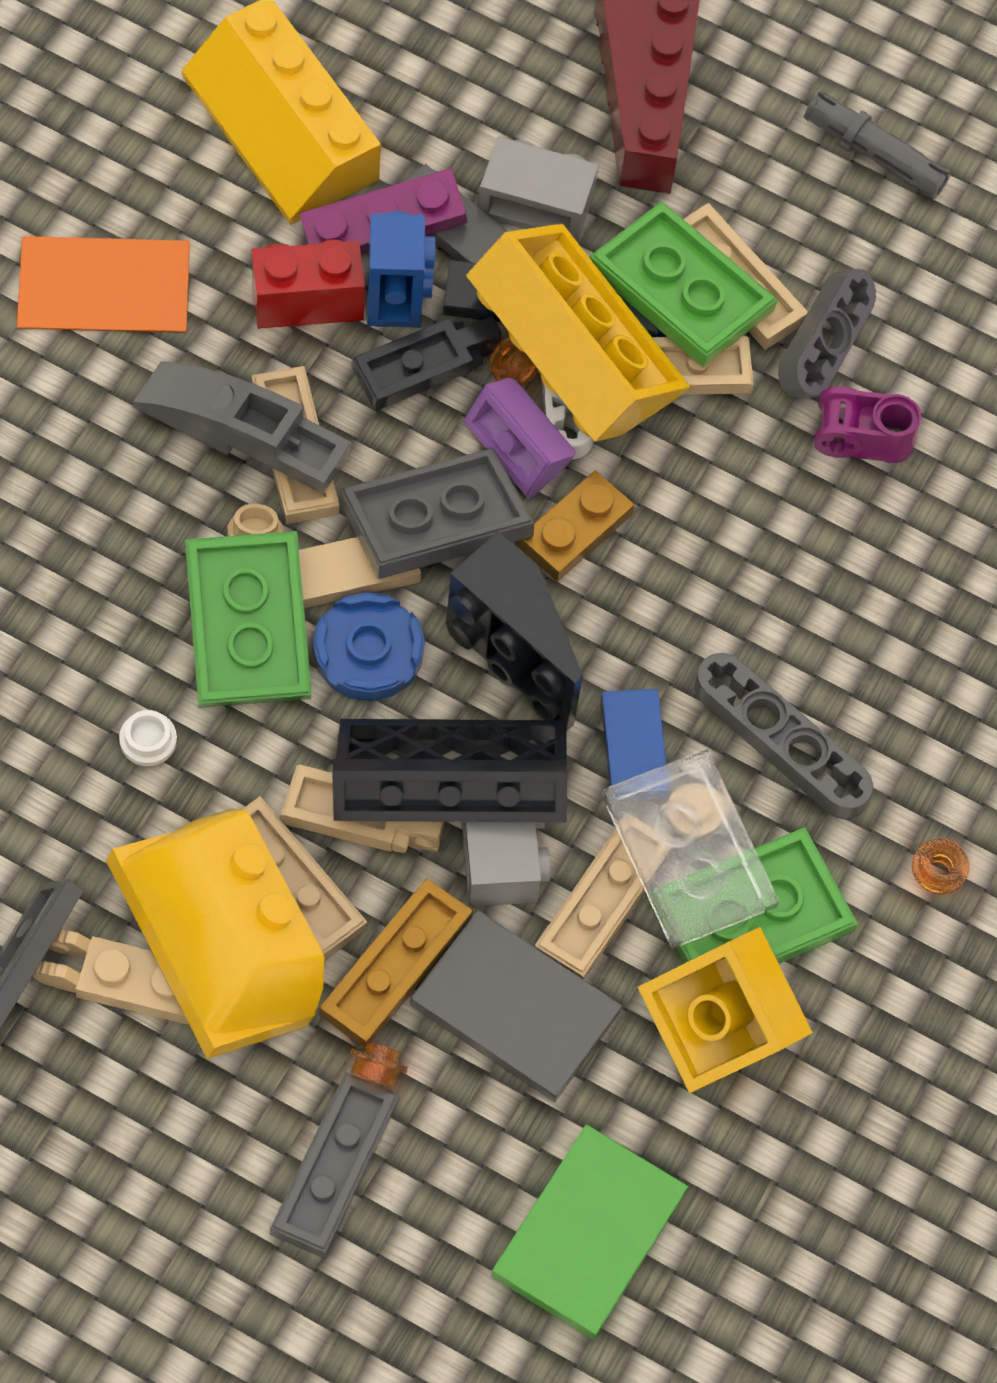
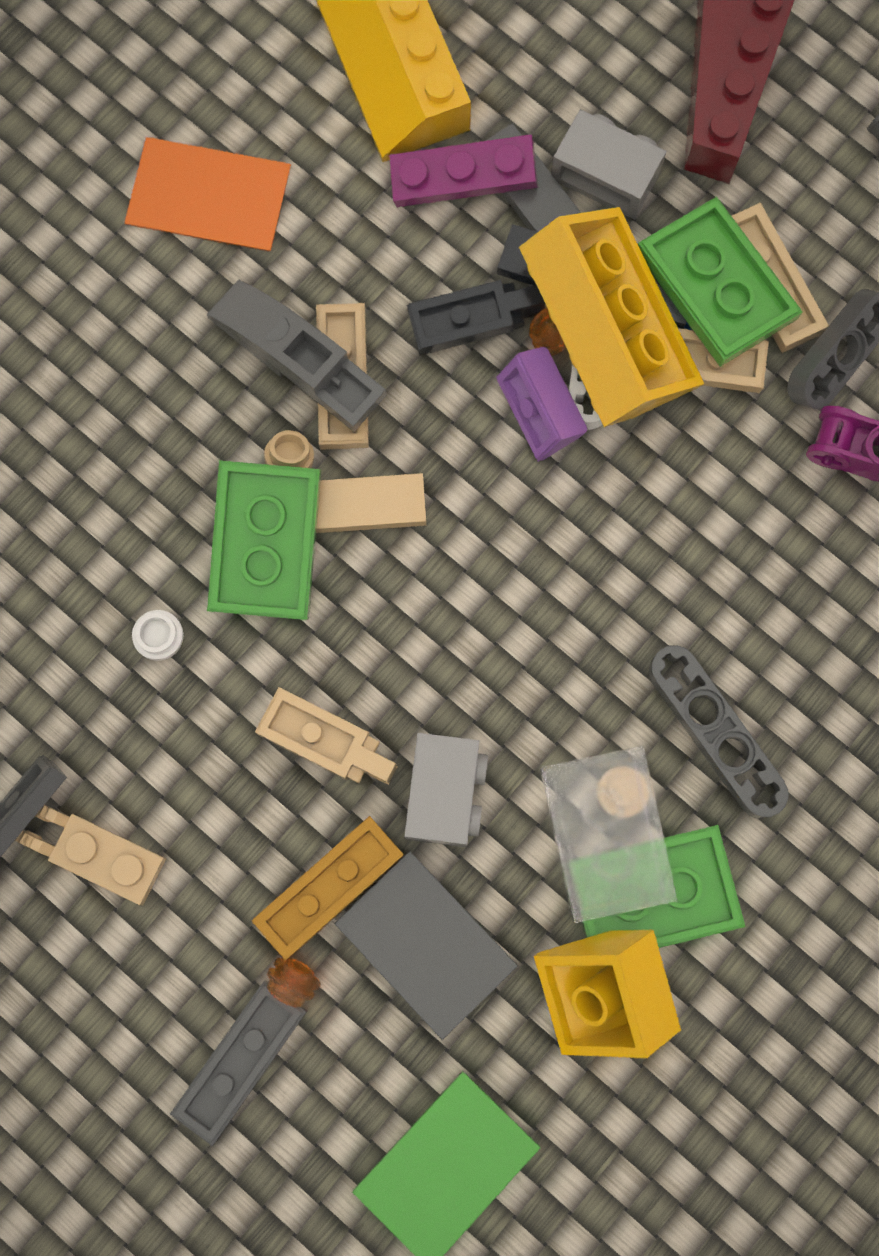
camera: 20 degrees right, 15 degrees up
yellow windscreen [106,809,324,1059] -> none
tan tile [243,796,368,961] -> none
red brick [252,239,365,329] -> none
blue tile [313,592,425,701] -> none
black fence [332,719,567,823] -> none
dark grey tile [340,448,534,579] -> none
blue brick [367,211,435,328] -> none
black slope [446,531,583,731] -> none
pearl gold plate [518,470,635,582] -> none
tan tile [534,813,674,980] -> none
blue tile [601,689,669,802] -> none
clear orange plate [911,838,970,895] -> none

